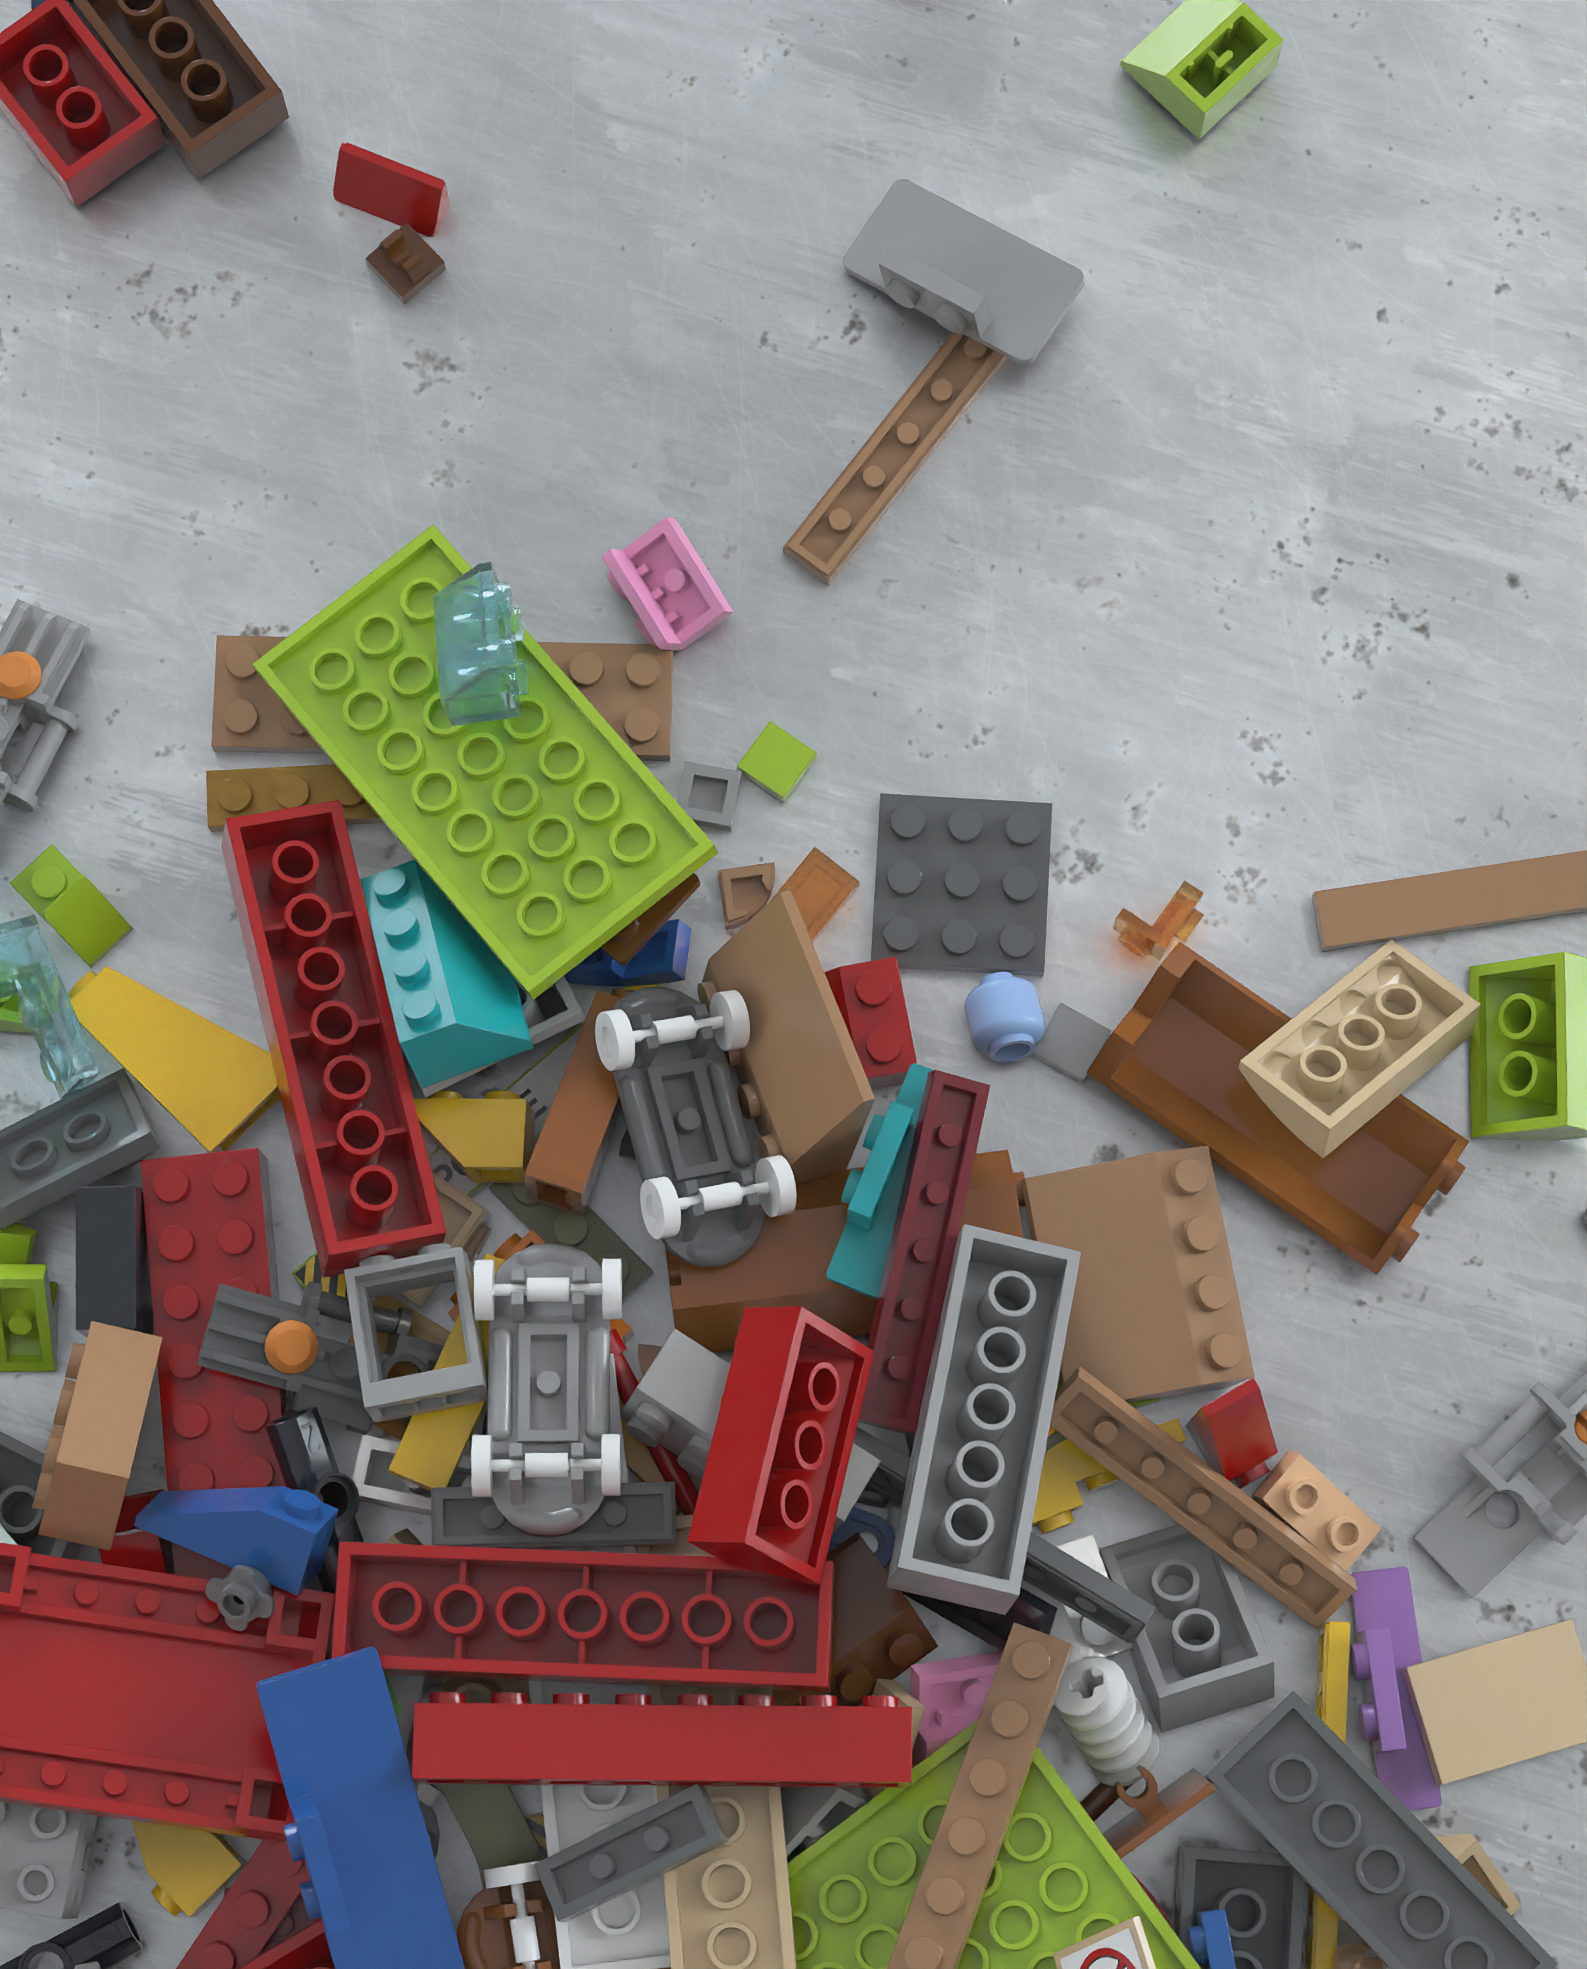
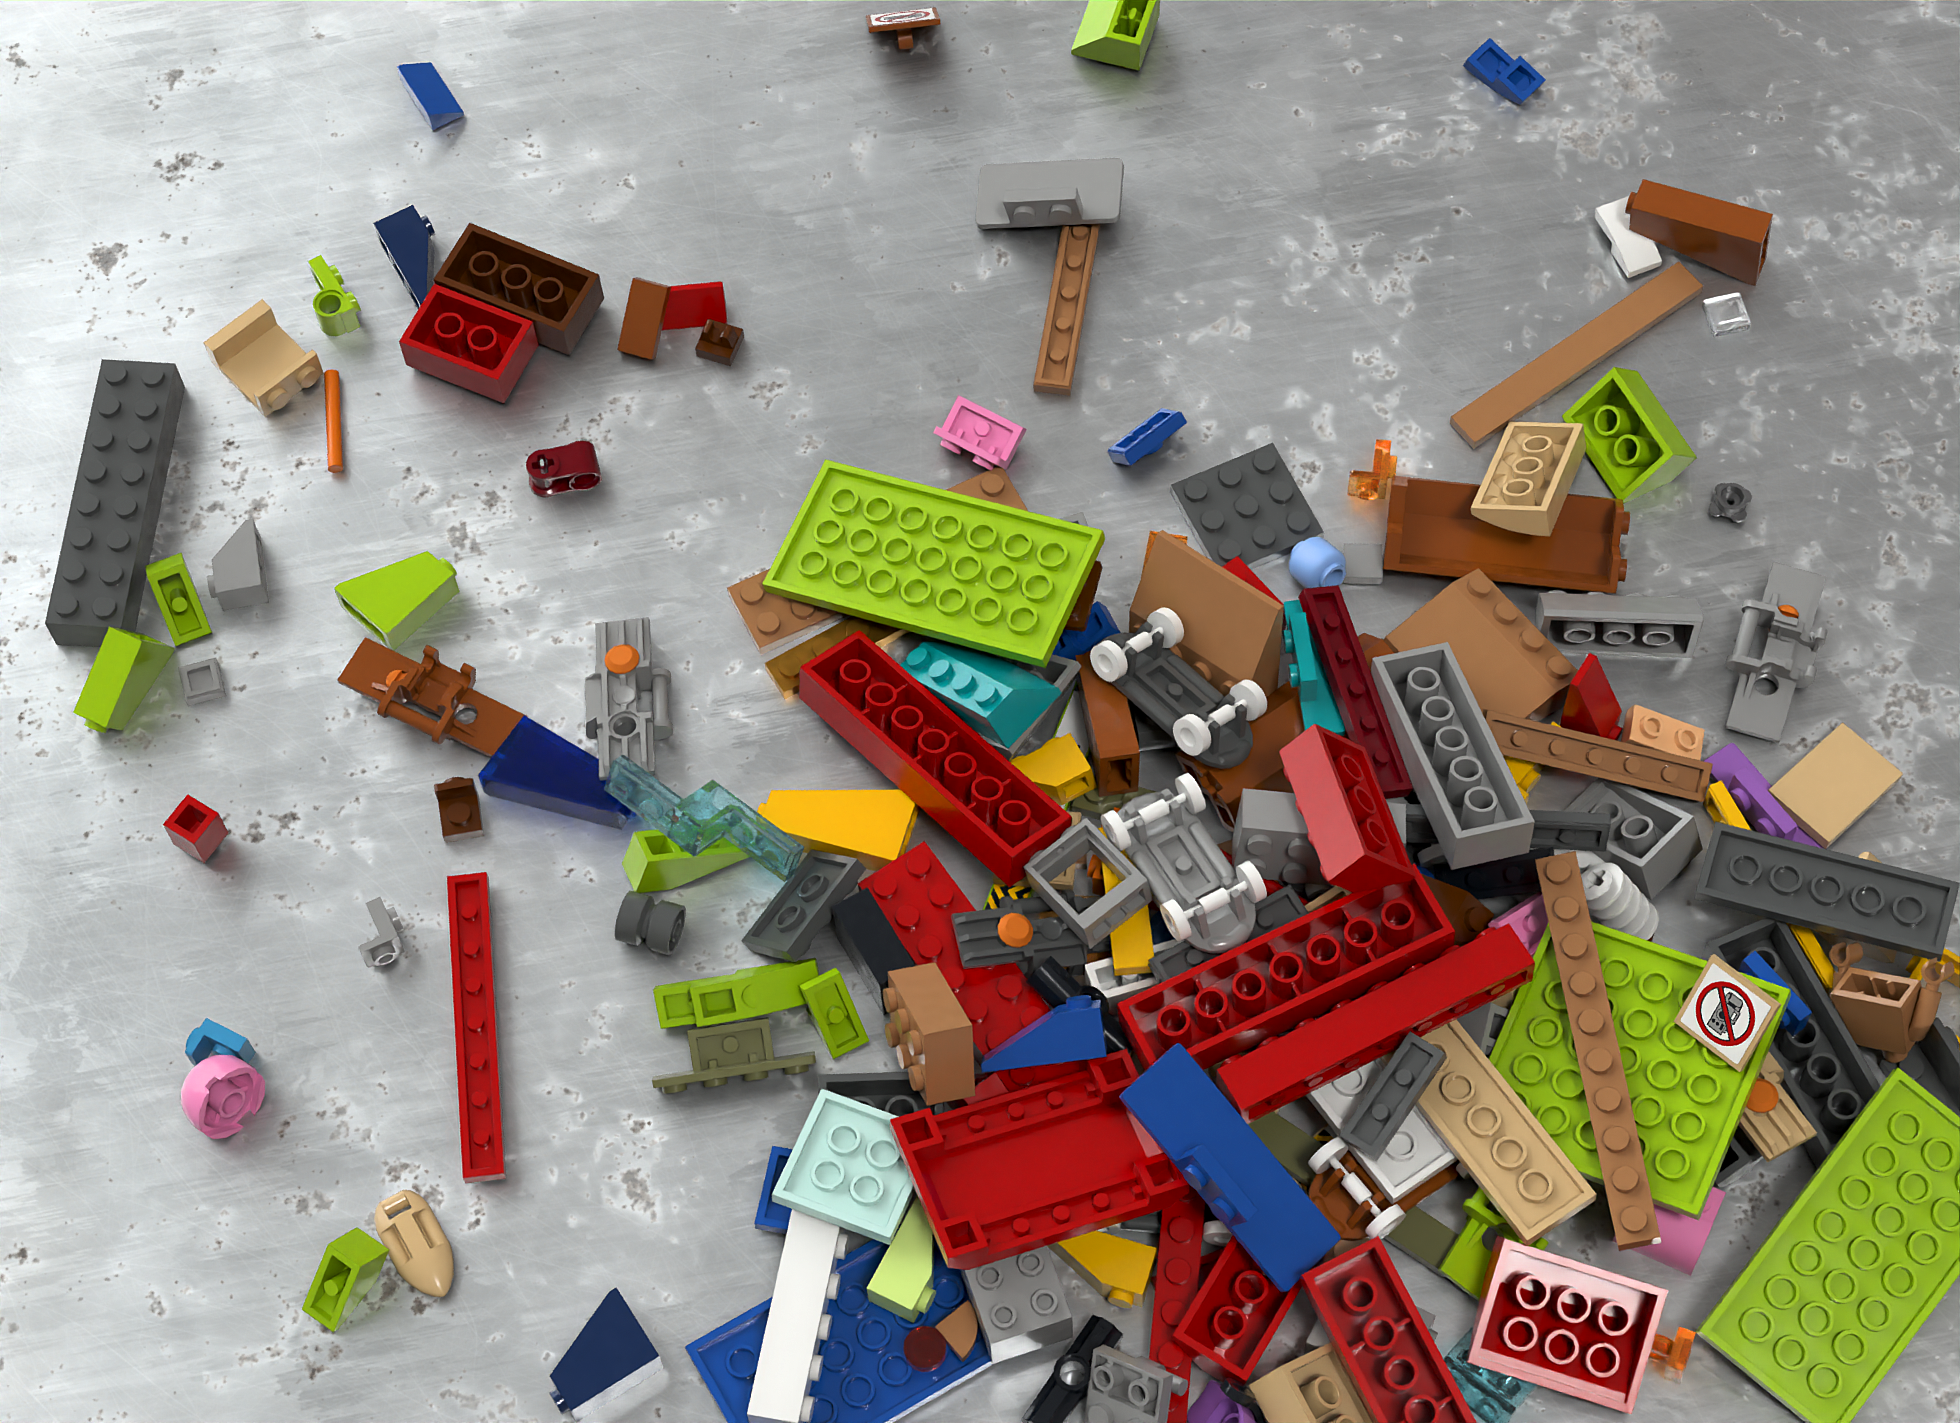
camera: 25 degrees left, 15 degrees down
lime slope [10,844,133,968] -> none
flat silver plate [205,1565,275,1631] -> none
clear light blue slope [433,562,529,726] -> none
medium nougat tile [717,862,775,930] -> none
lime tile [737,721,817,803] -> none
dark orange piece [1102,1765,1216,1859] -> none
none -> dark red piece [526,441,602,497]
none -> dark orange tile [617,277,671,360]
none -> blue plate [1107,408,1187,466]
none -> light grey slope [1535,590,1704,658]

